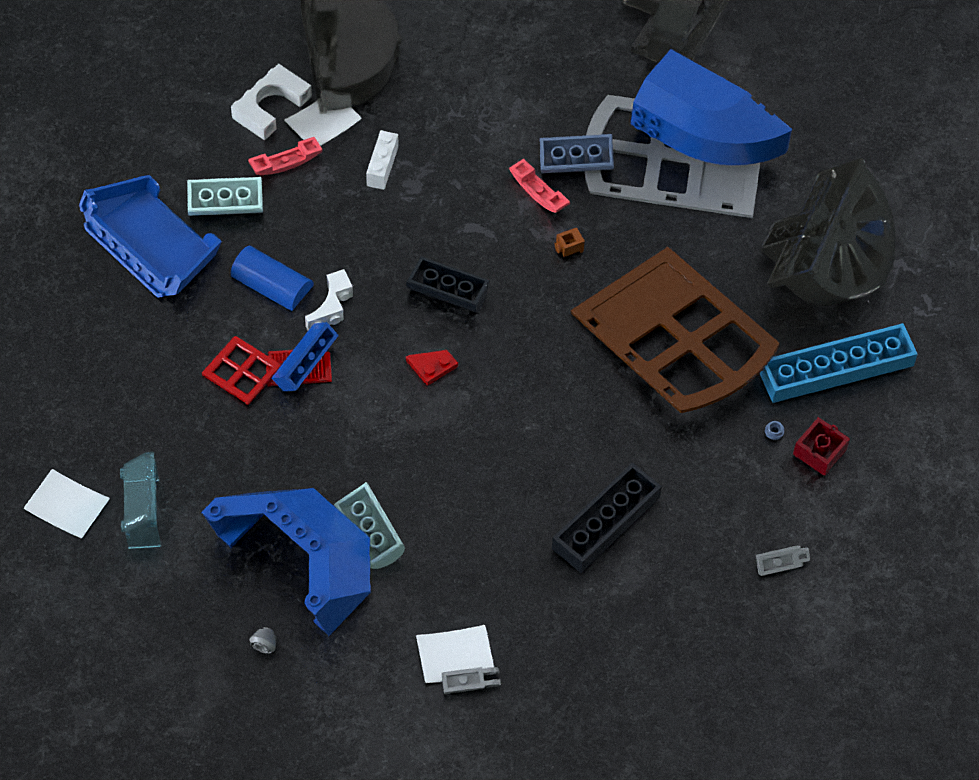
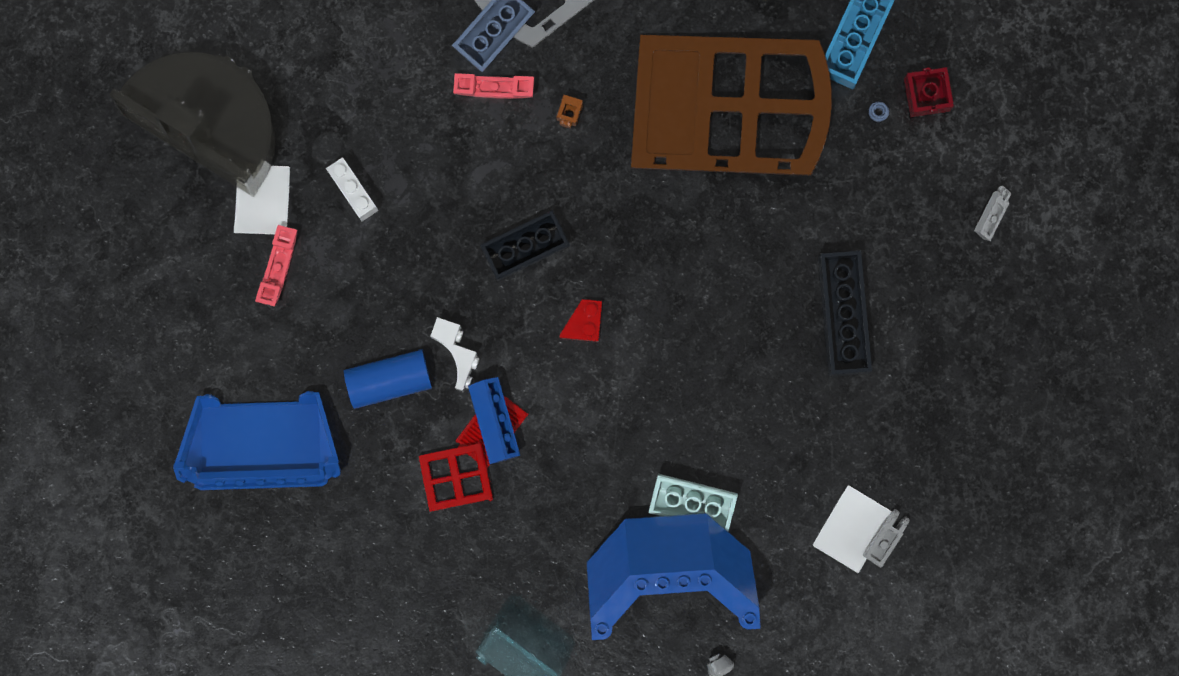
camera: 45 degrees left, 25 degrees up
light aqua brick [187,177,263,216] -> none
white arch [231,64,312,140] -> none

